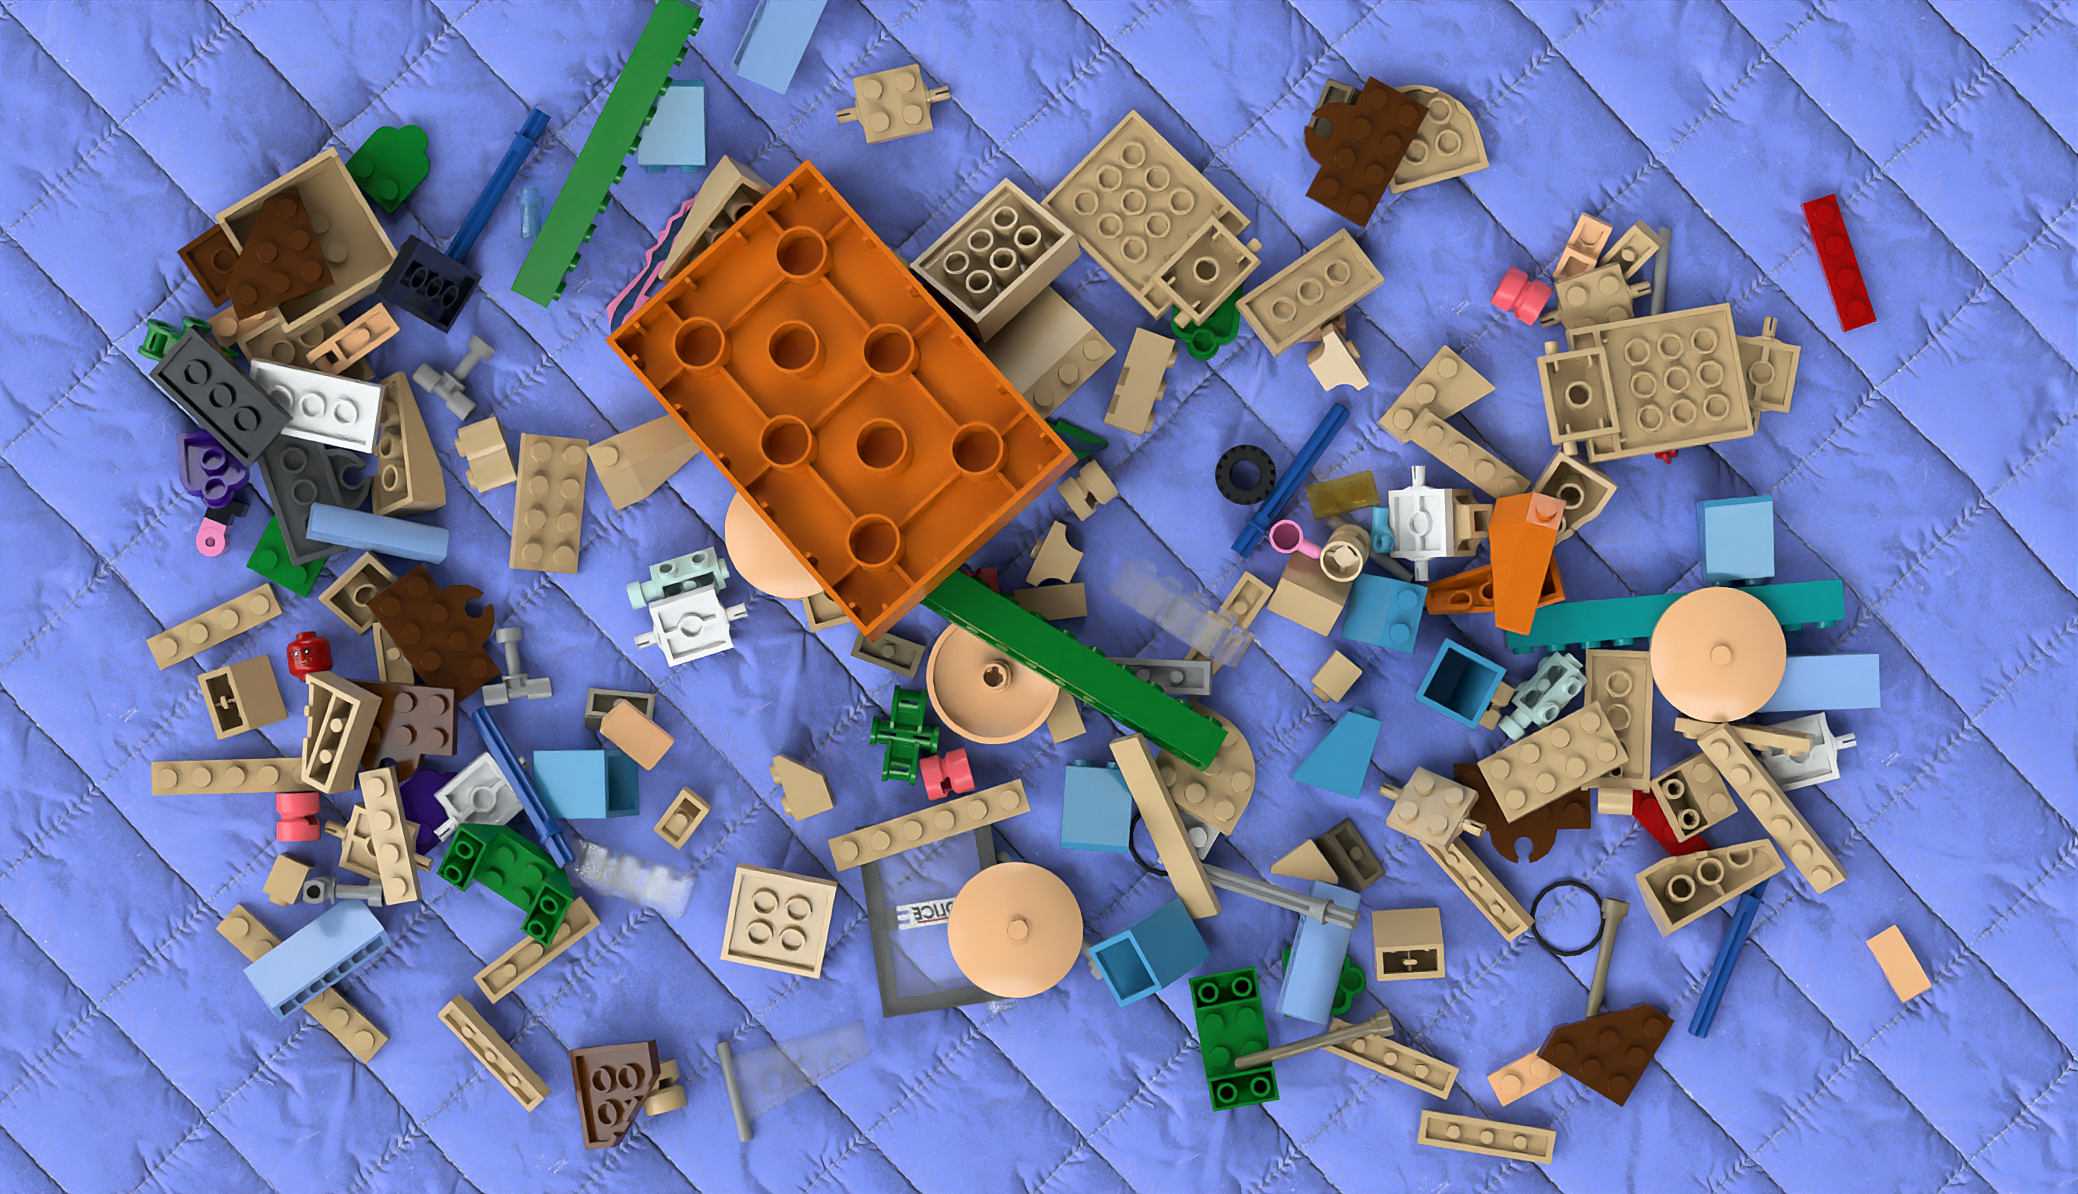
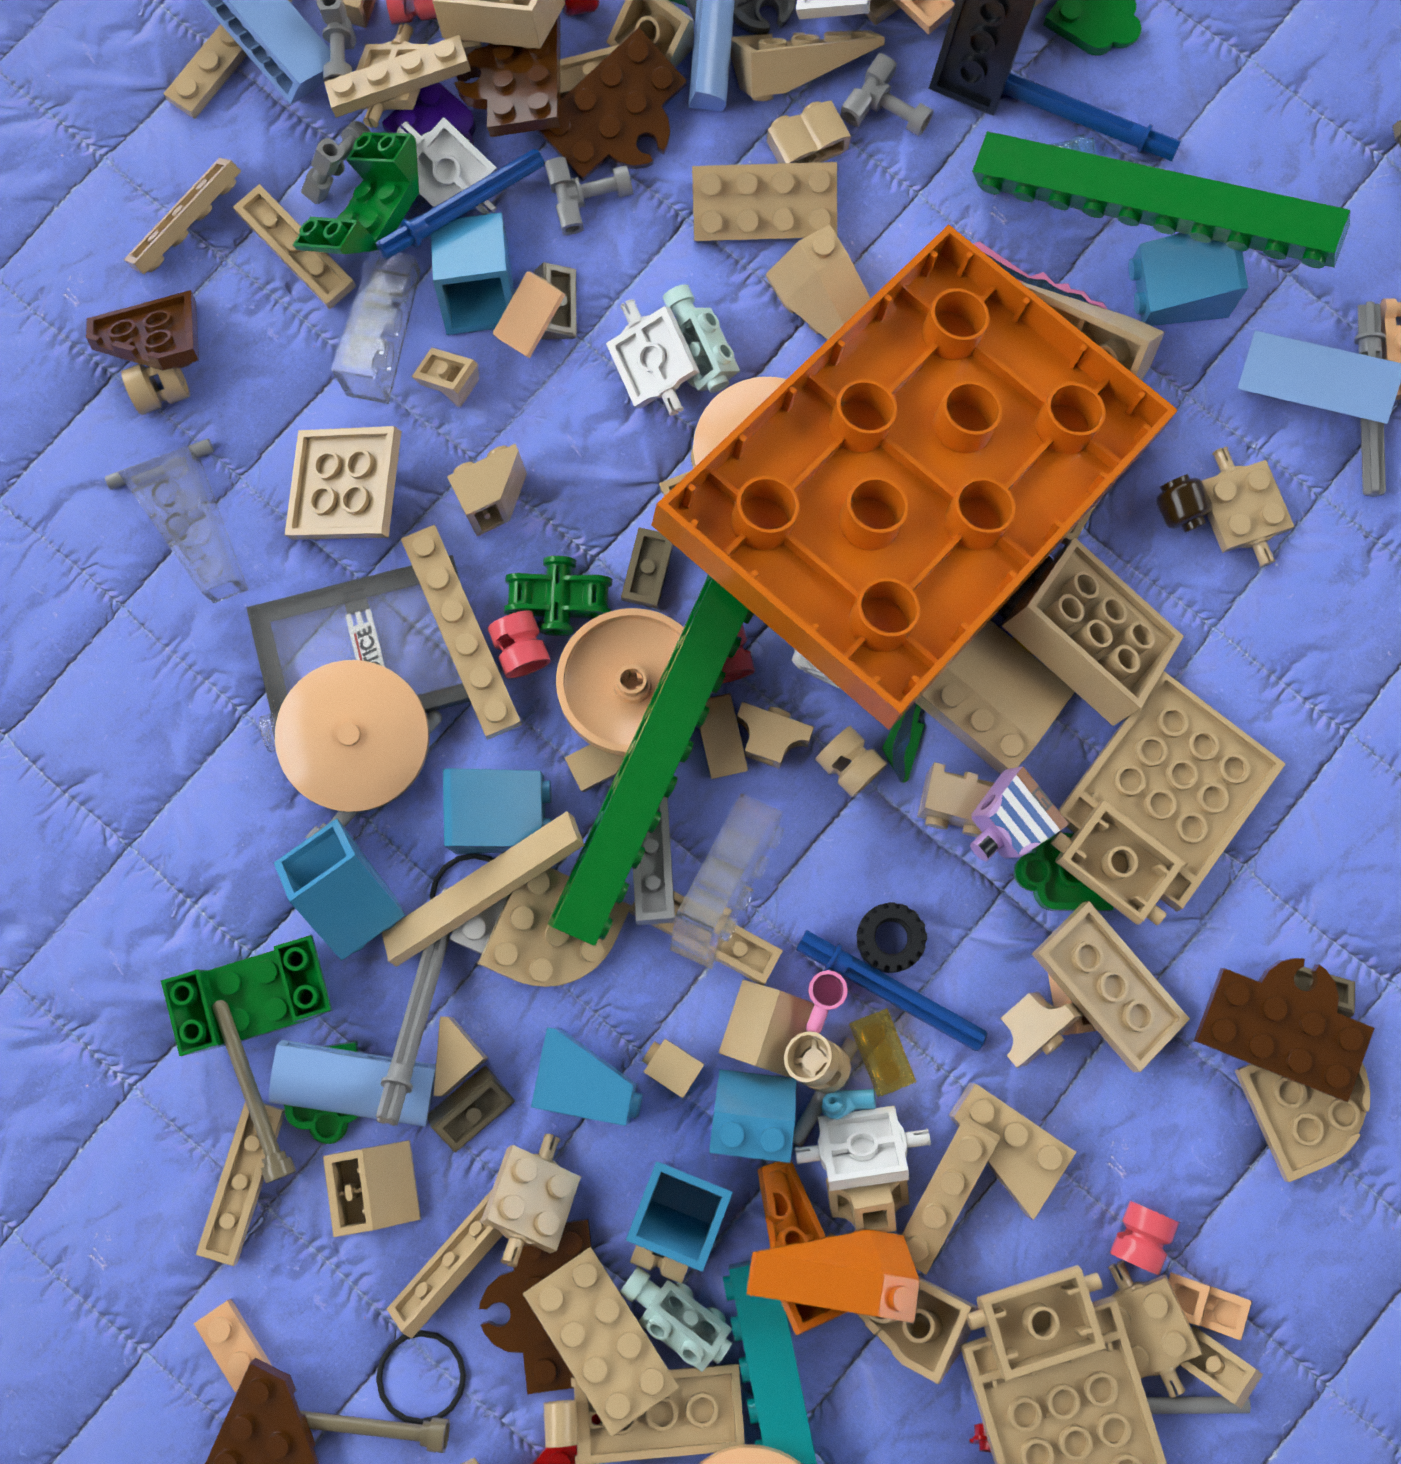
camera: 90 degrees right, 10 degrees down
tan plate [1417,1109,1556,1165] -> none
none -> light grey bar [301,121,371,204]
none -> torso [970,766,1069,861]
none -> dark brown head [1156,474,1213,533]

